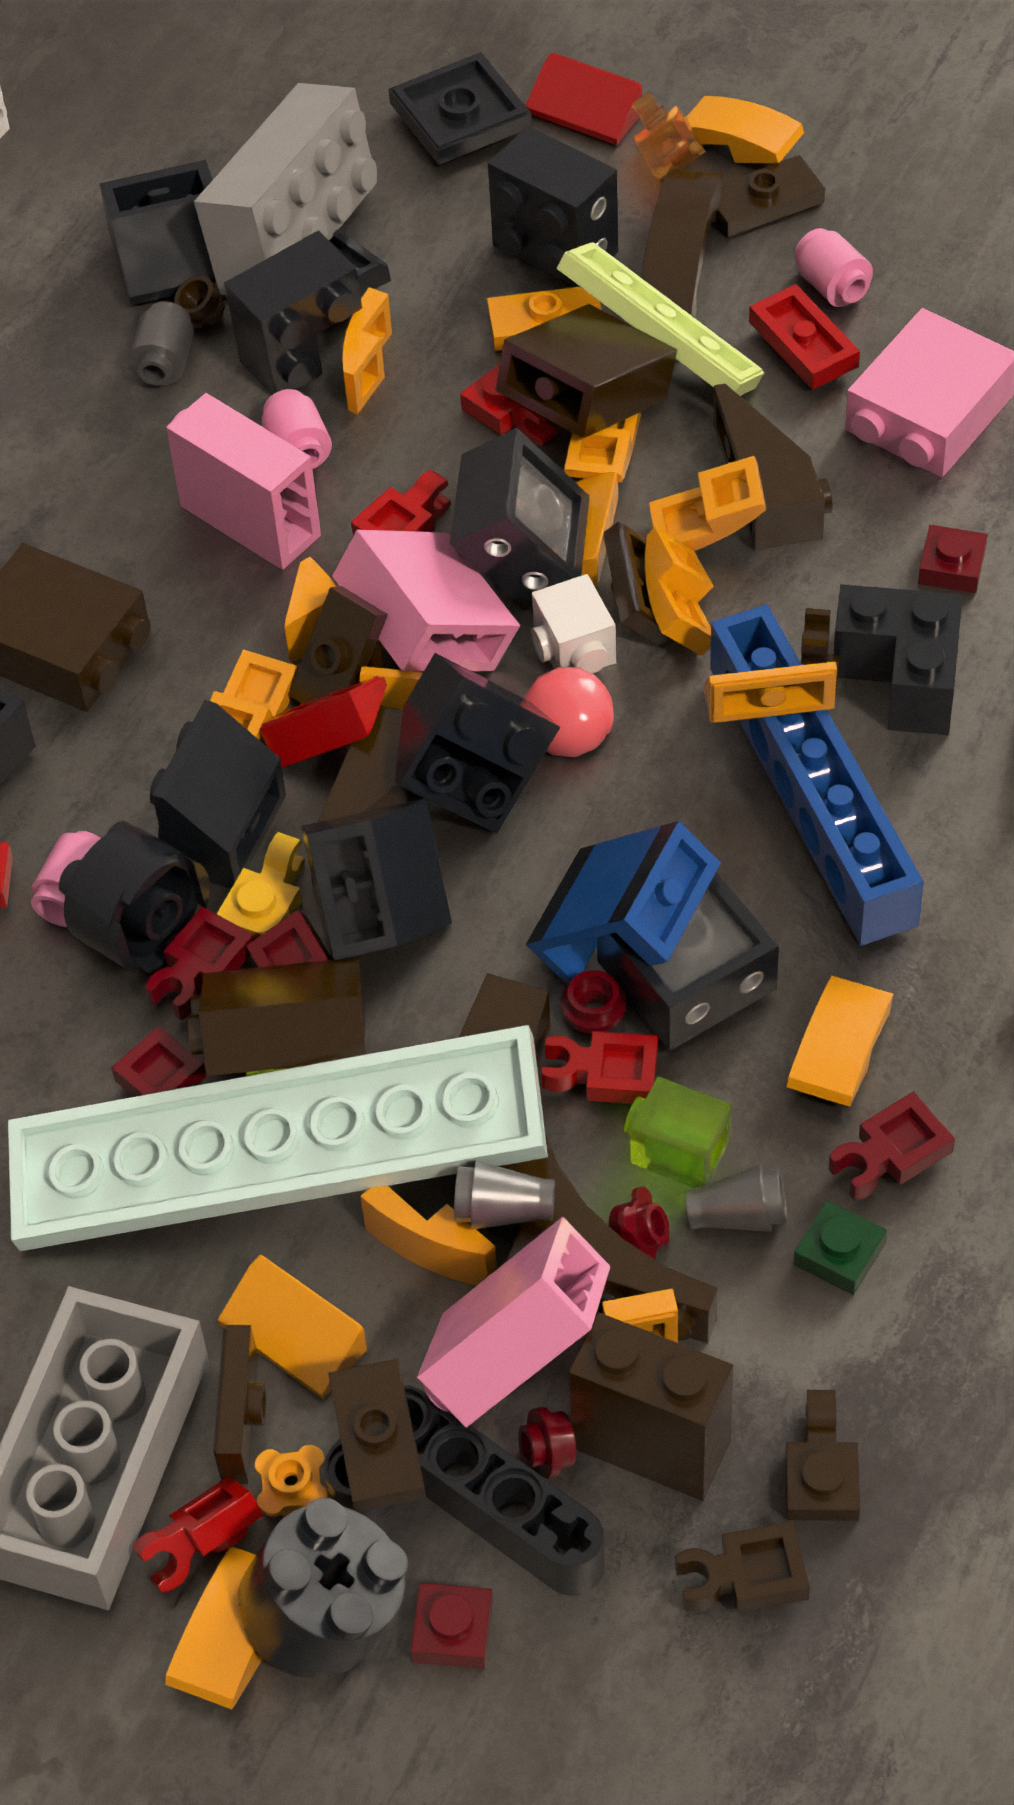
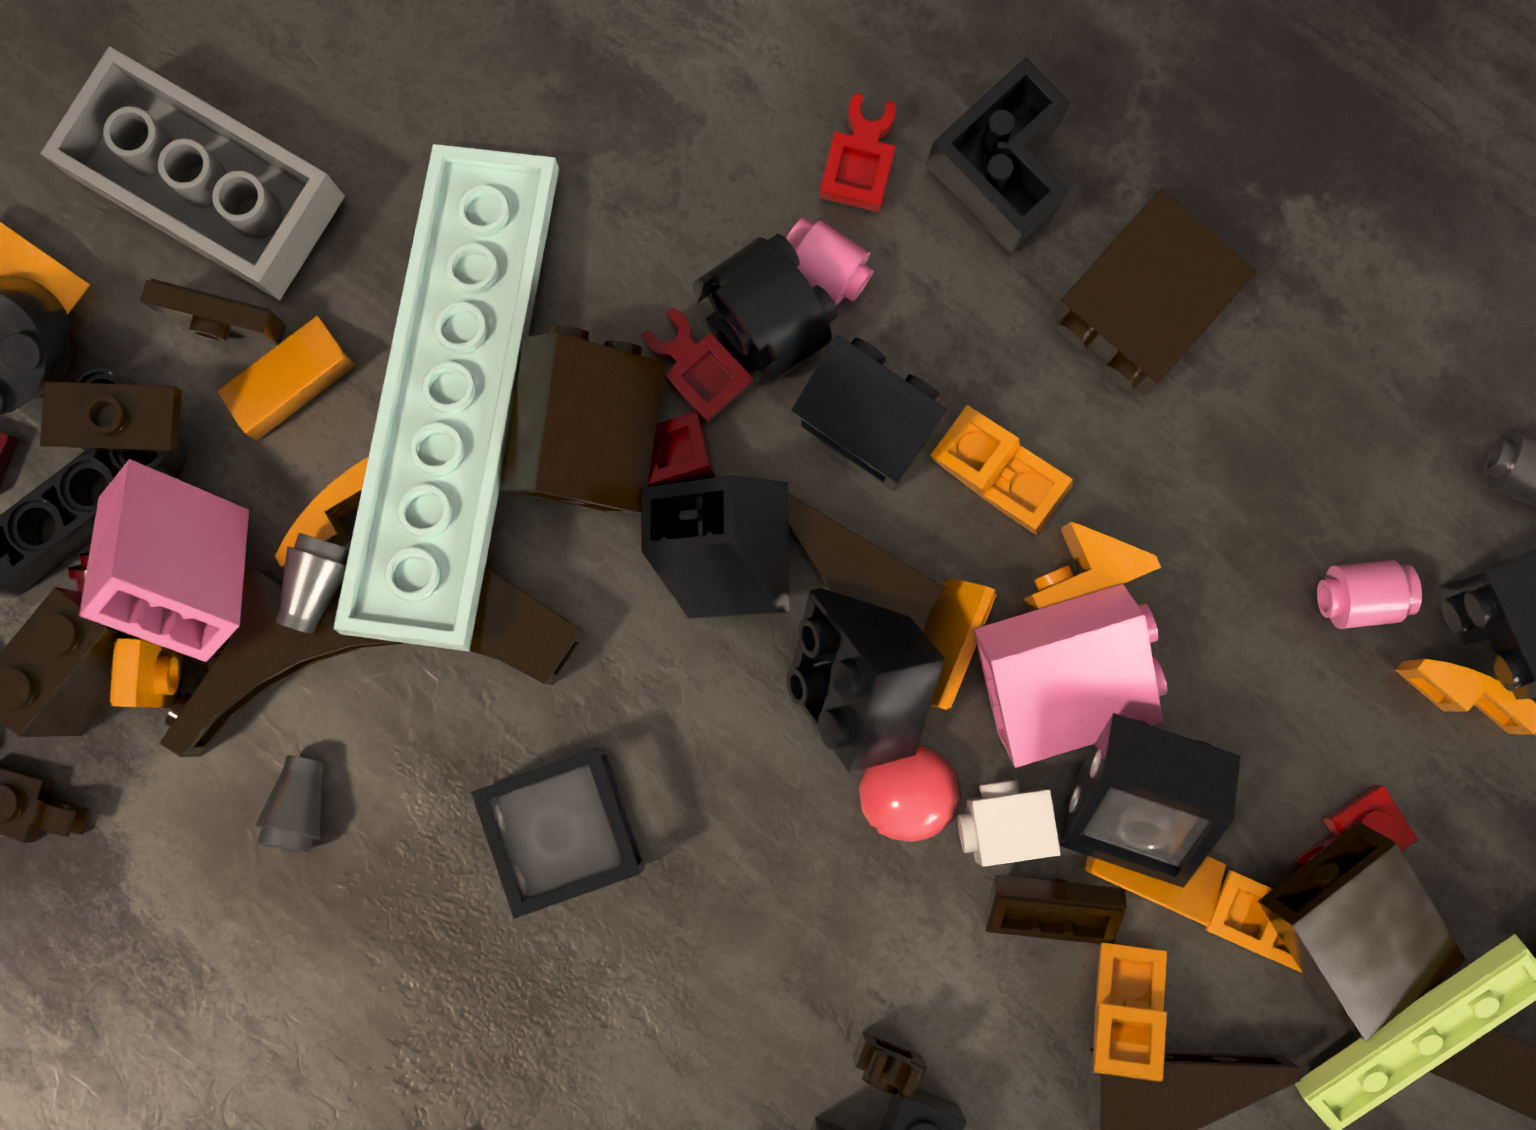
camera: 100 degrees right, 30 degrees up
dark red plate [111,1026,207,1097] -> none
red plate [132,1476,264,1592] -> none
bright pink brick [166,393,321,570] -> none
yellow plate [217,832,305,940] -> none
light orange plate [255,1445,328,1517] -> none
red slope [259,676,387,767] -> none
dark brown plate [288,586,388,703] -> none
red plate [351,470,451,536] -> none
light orange plate [487,287,602,351] -> none
blue panel [525,821,721,985] -> none
red plate [541,1031,658,1106] -> none
dark red plate [561,970,626,1034] -> none
dark red plate [609,1186,670,1260] -> none
clear neon green brick [624,1076,732,1188] -> none
light orange slope [645,527,714,656] -> none
light orange slope [704,662,837,723] -> none
blue brick [710,604,924,946] -> none
light orange slope [787,975,893,1107] -> none
dark green plate [793,1200,887,1295] -> none
dark red plate [828,1091,955,1200] -> none

